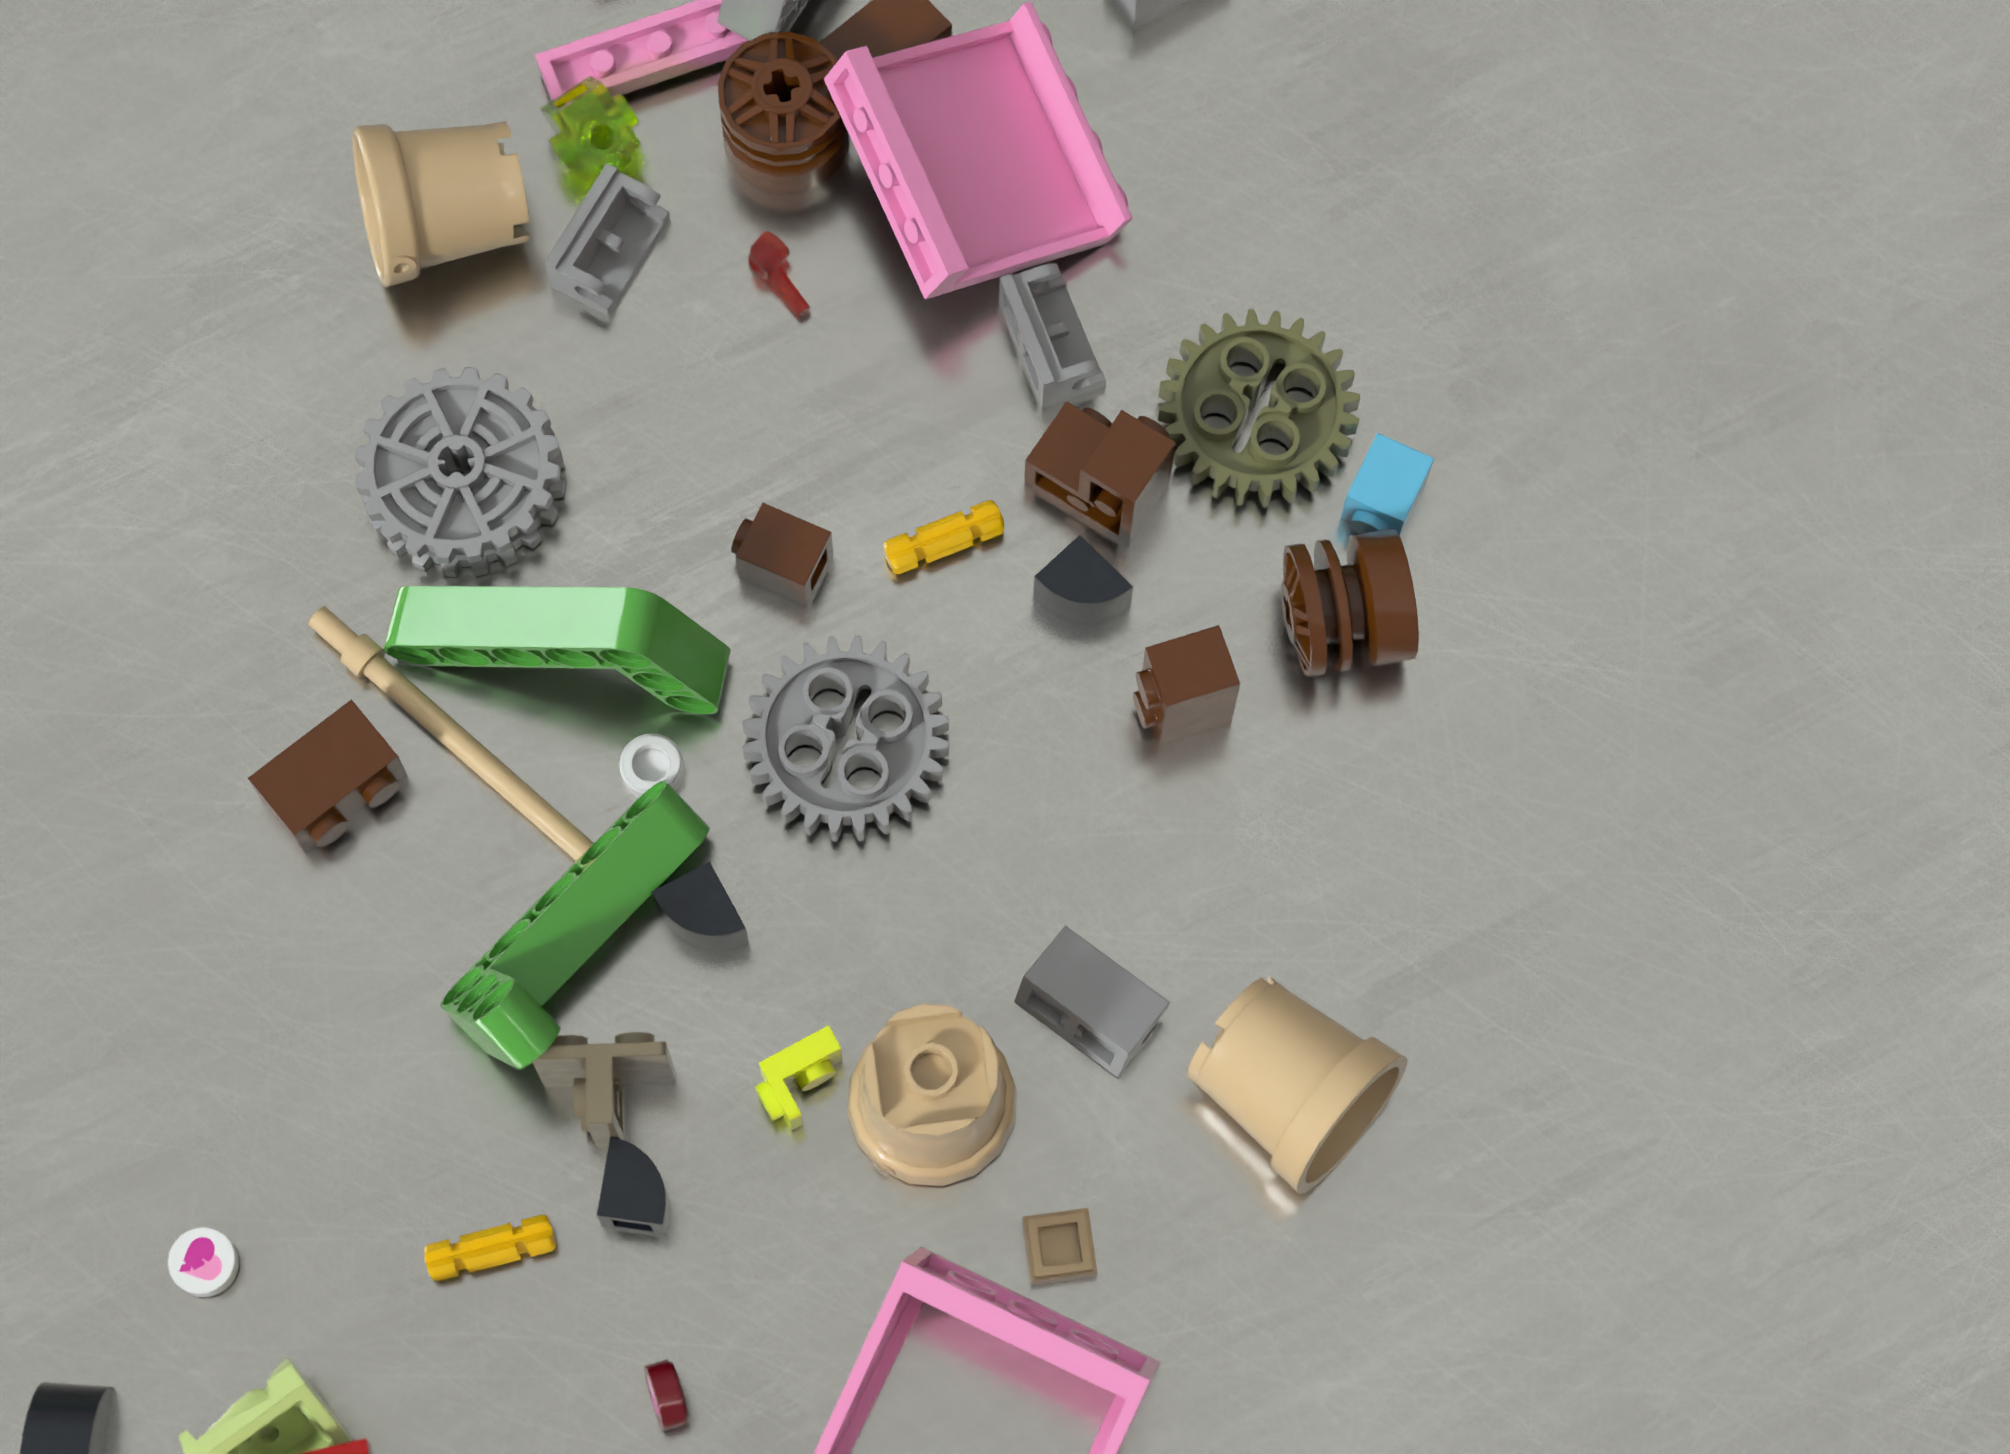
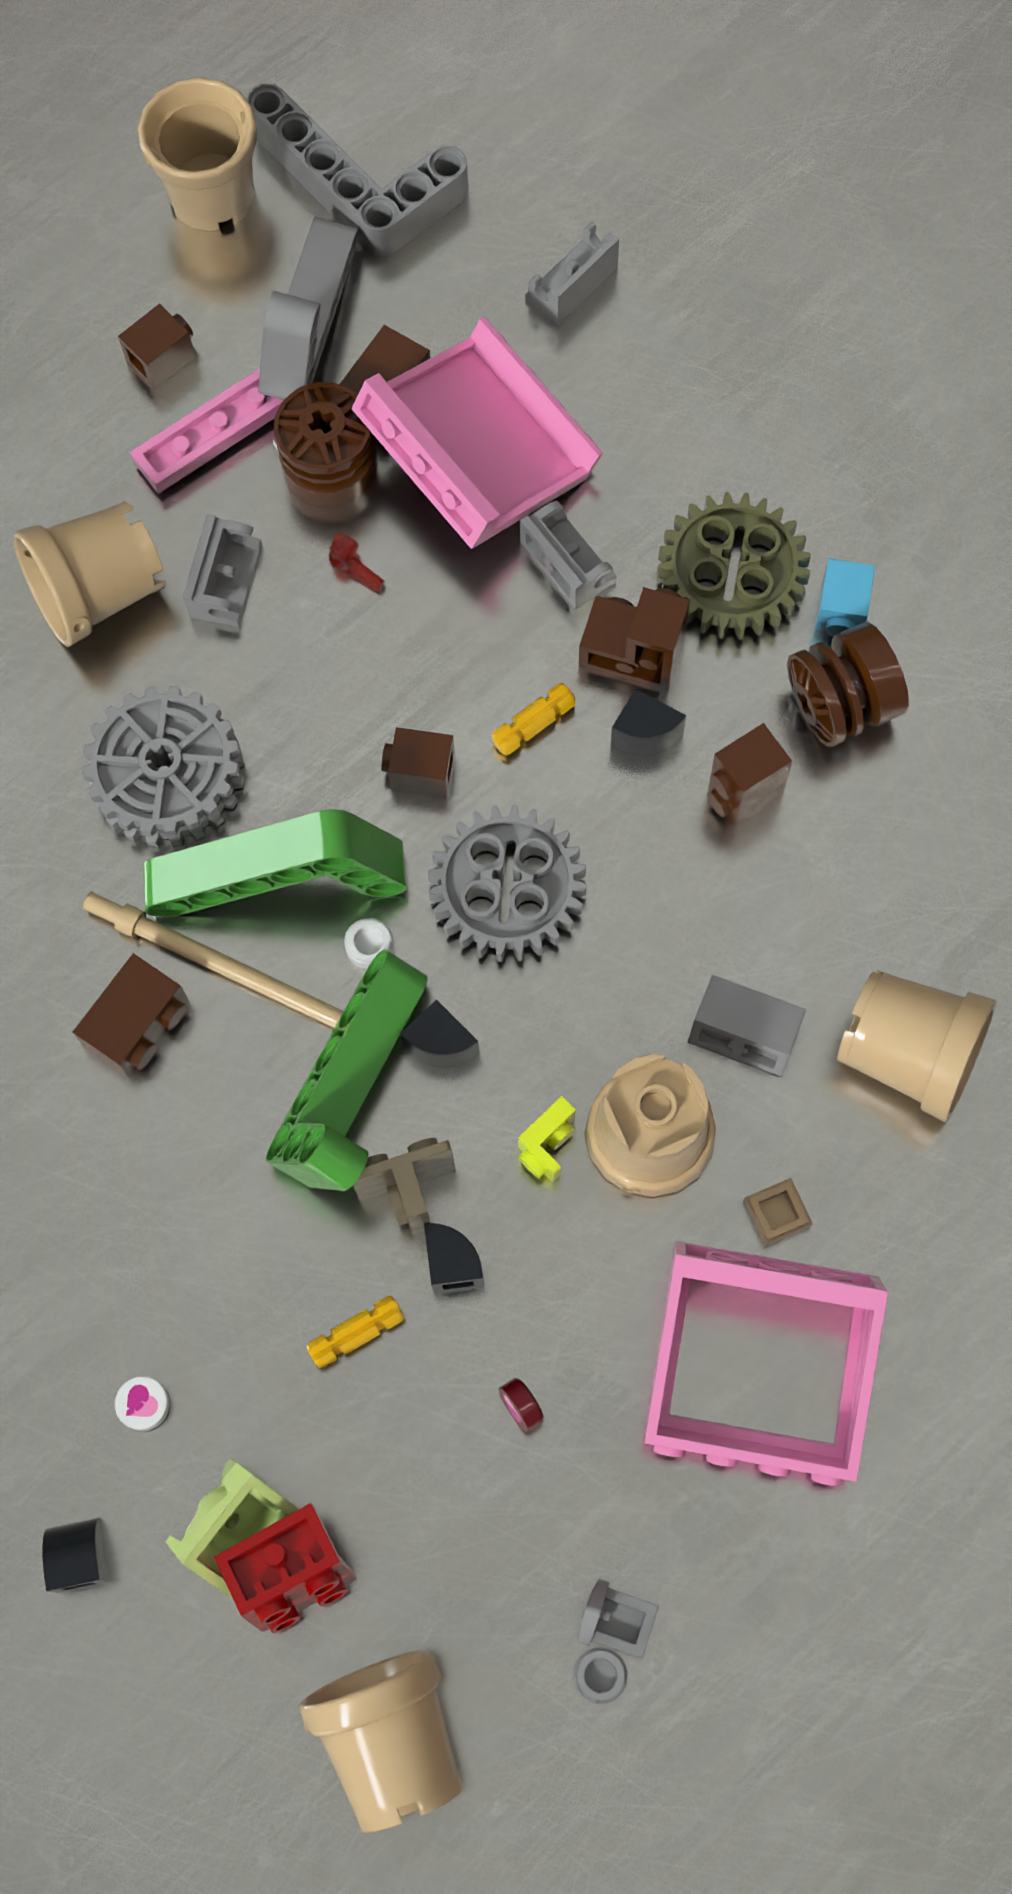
camera: 10 degrees left, 0 degrees up
clear neon green brick [540,75,641,178] -> none

